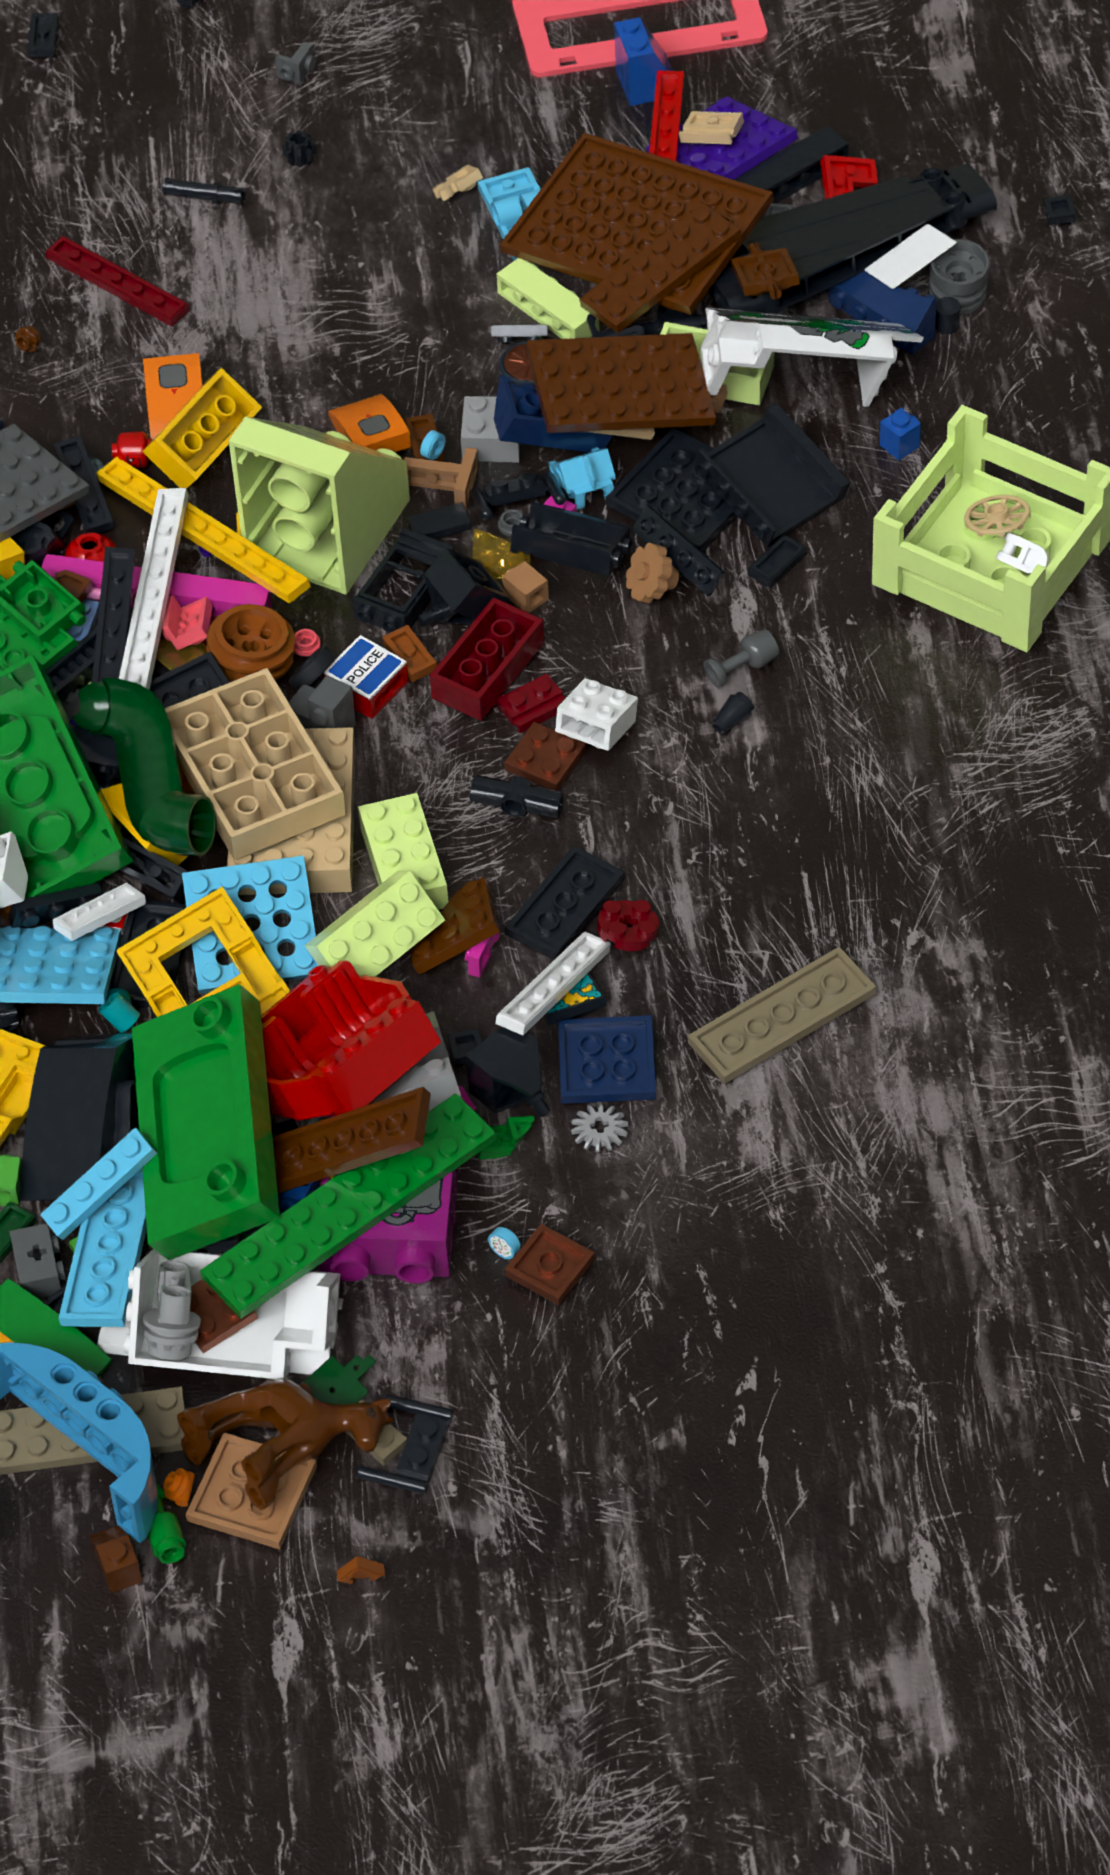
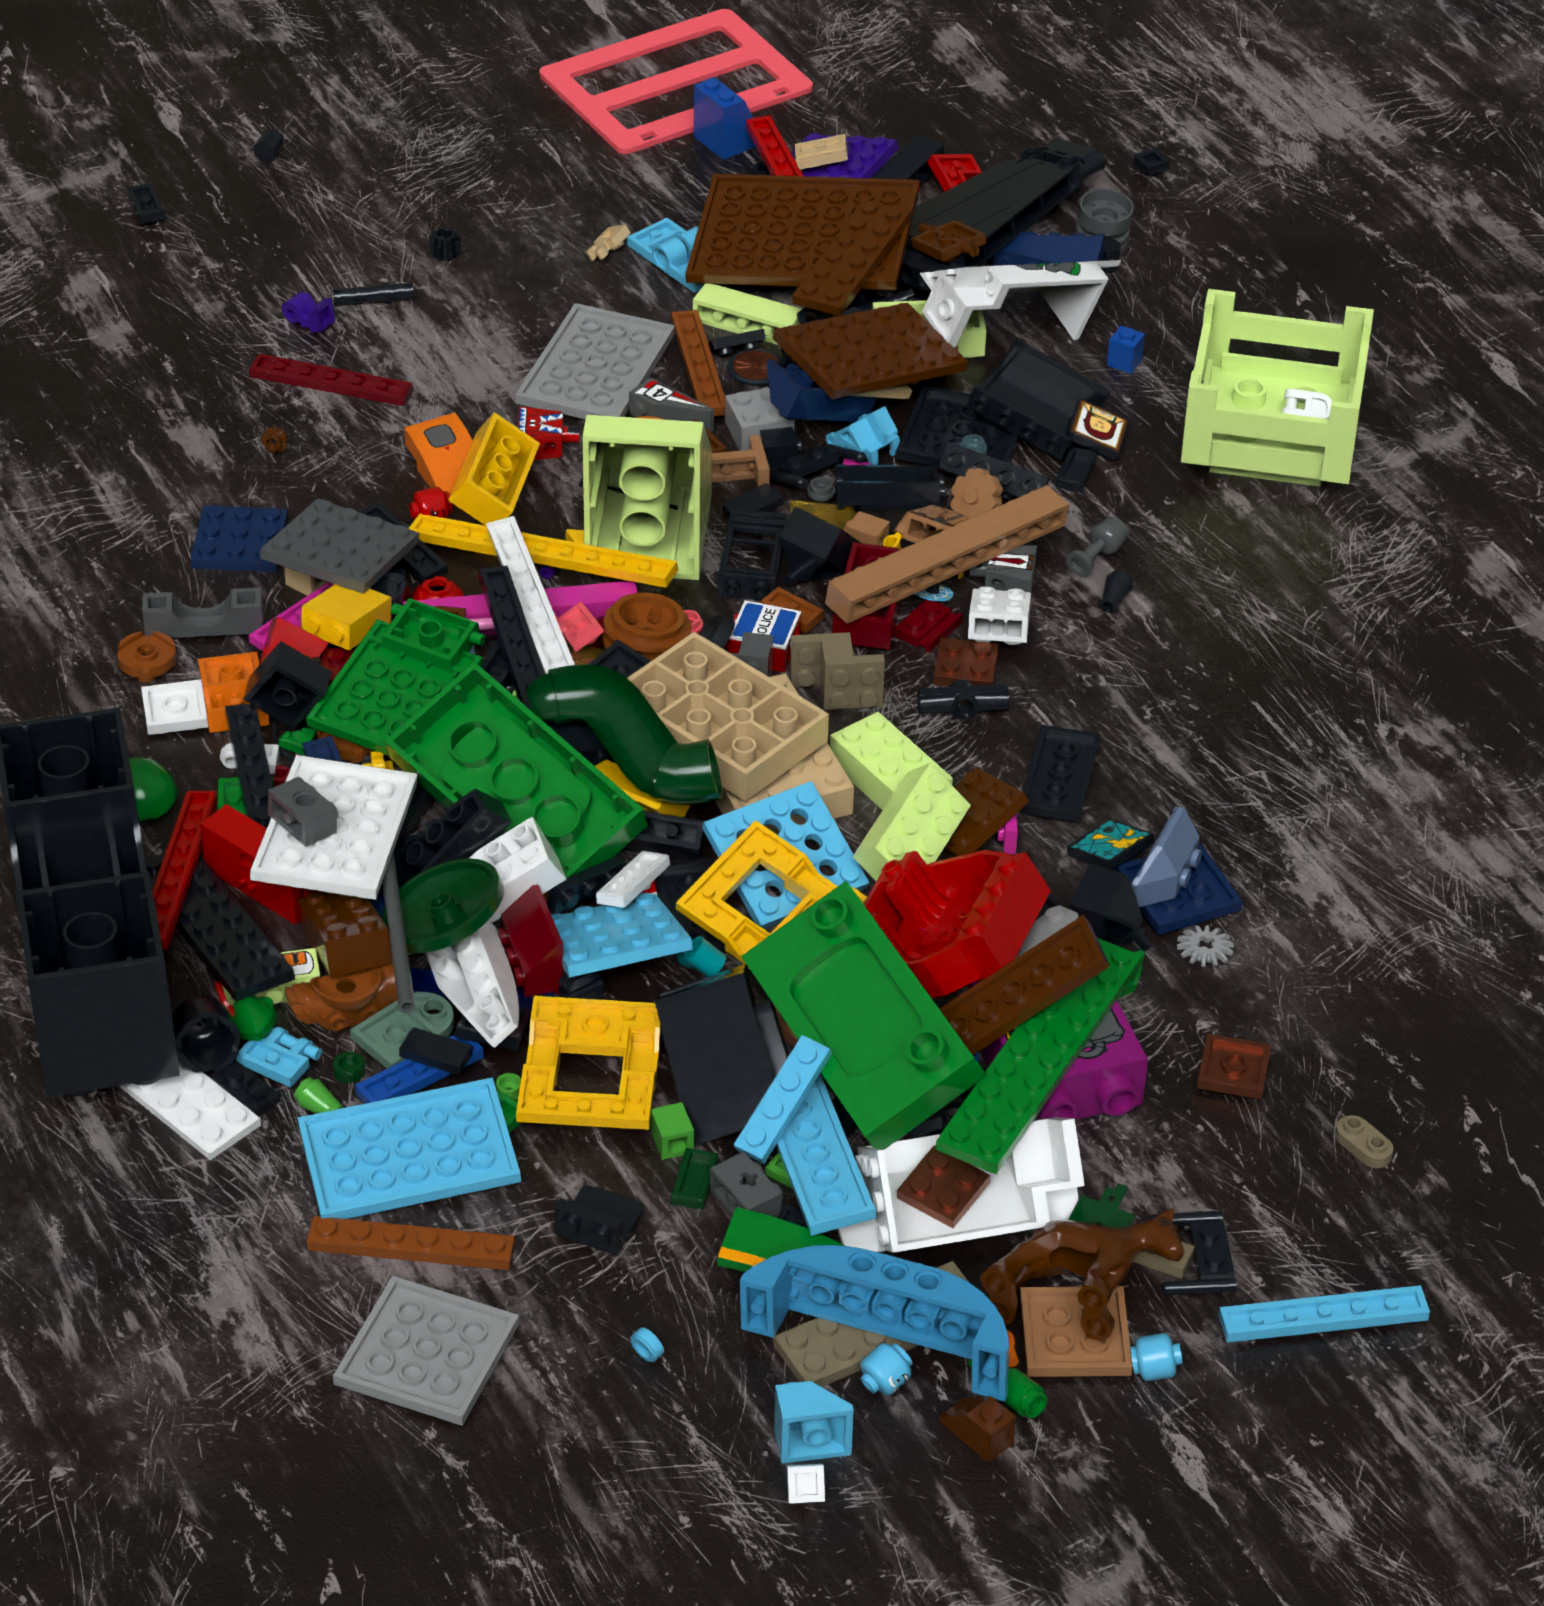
camera: 25 degrees left, 10 degrees down
light grey beam [143,1261,201,1360] -> none
dark grey bracket [275,41,316,84] -> none
dark orange tile [337,1556,385,1584] -> none
medium azure tile [420,430,446,460] -> none
medium azure tile [488,1227,521,1259] -> none
white tile [495,932,611,1035] -> none
dark red plate [597,899,660,951] -> none
dark tan plate [687,947,877,1084] -> none
white sticker [865,224,956,289] -> none
tan wheel [964,495,1031,537] -> none
none -> dark purple leg [281,292,336,333]
none -> light grey plate [515,303,675,420]
none -> red torso [518,407,580,460]
none -> dark grey slope [629,377,714,433]
none -> dark orange plate [671,309,725,417]
none -> black brick [760,427,802,469]
none -> dark tan bracket [789,632,885,710]
none -> medium nougat brick [825,485,1070,624]
none -> medium azure head [860,1343,913,1395]
none -> medium nougat torso [883,505,968,579]
none -> piece [915,583,953,601]
none -> clear light blue plate [959,434,987,454]
none -> dark grey torso [969,545,1037,592]
none -> tile [1066,398,1129,461]
none -> medium azure head [1130,1333,1183,1381]
none -> sand blue wedge [1131,806,1202,907]
none -> medium azure plate [1219,1285,1430,1343]
none -> dark tan plate [1335,1115,1394,1168]

